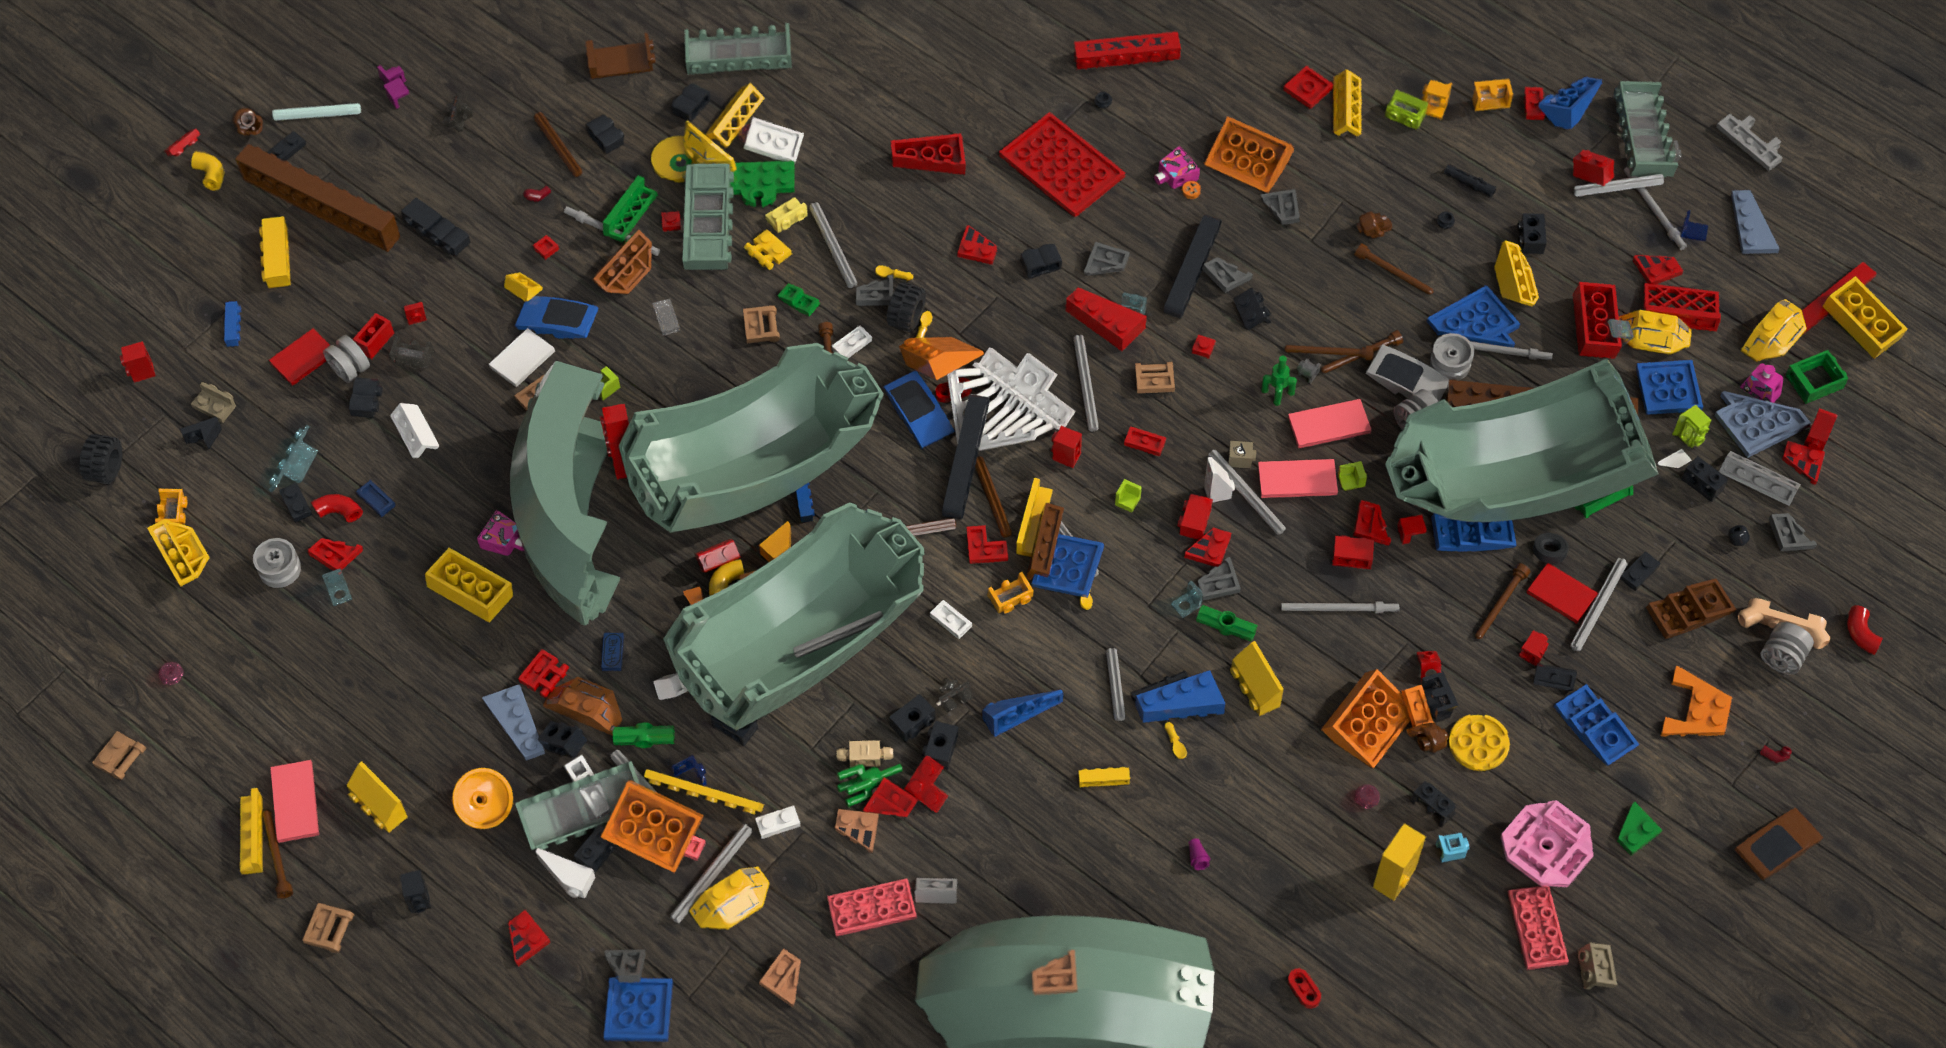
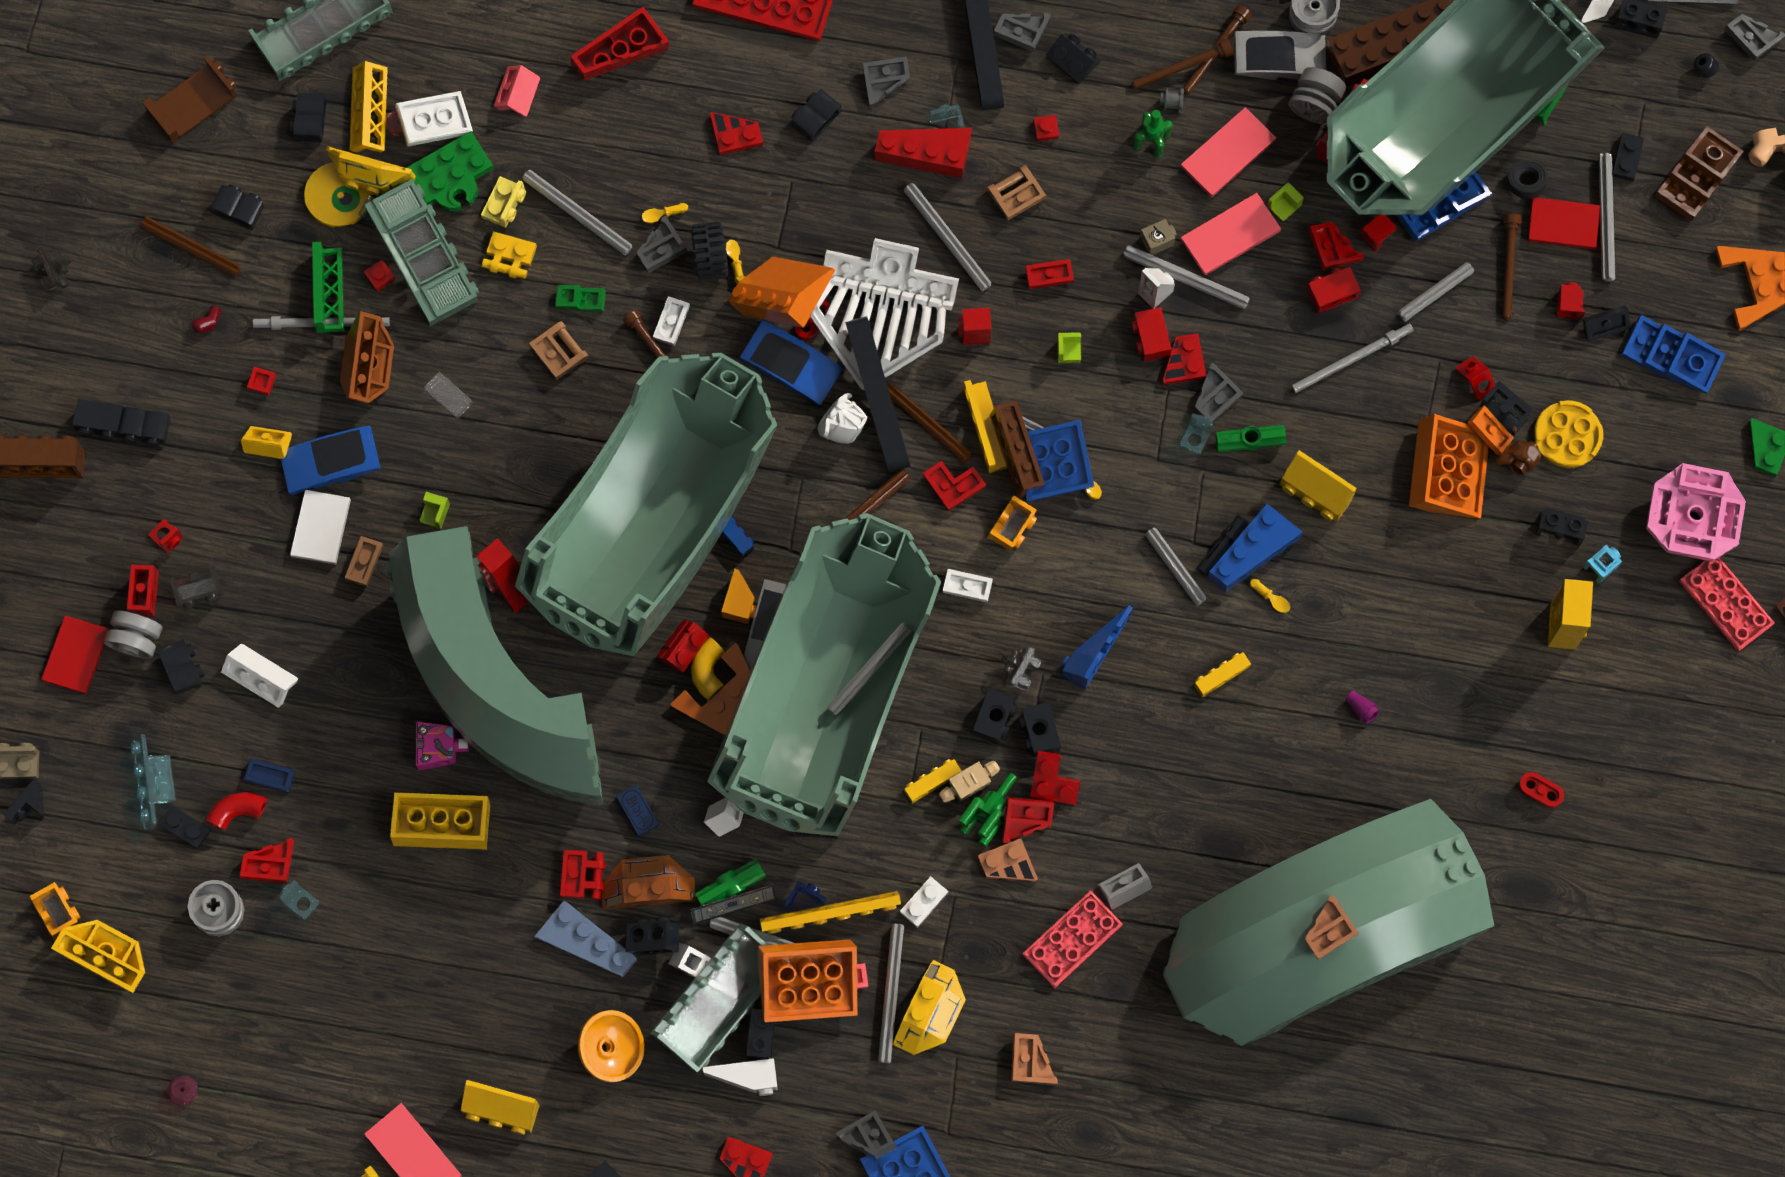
camera: 30 degrees left, 15 degrees up
clear pink plate [1355,784,1380,809] -> none
none -> coral panel [494,65,540,117]
none -> sticker [691,885,776,925]
none -> white piece [818,393,867,444]
none -> yellow piece [904,759,962,804]
none -> light grey axle [1398,262,1474,321]

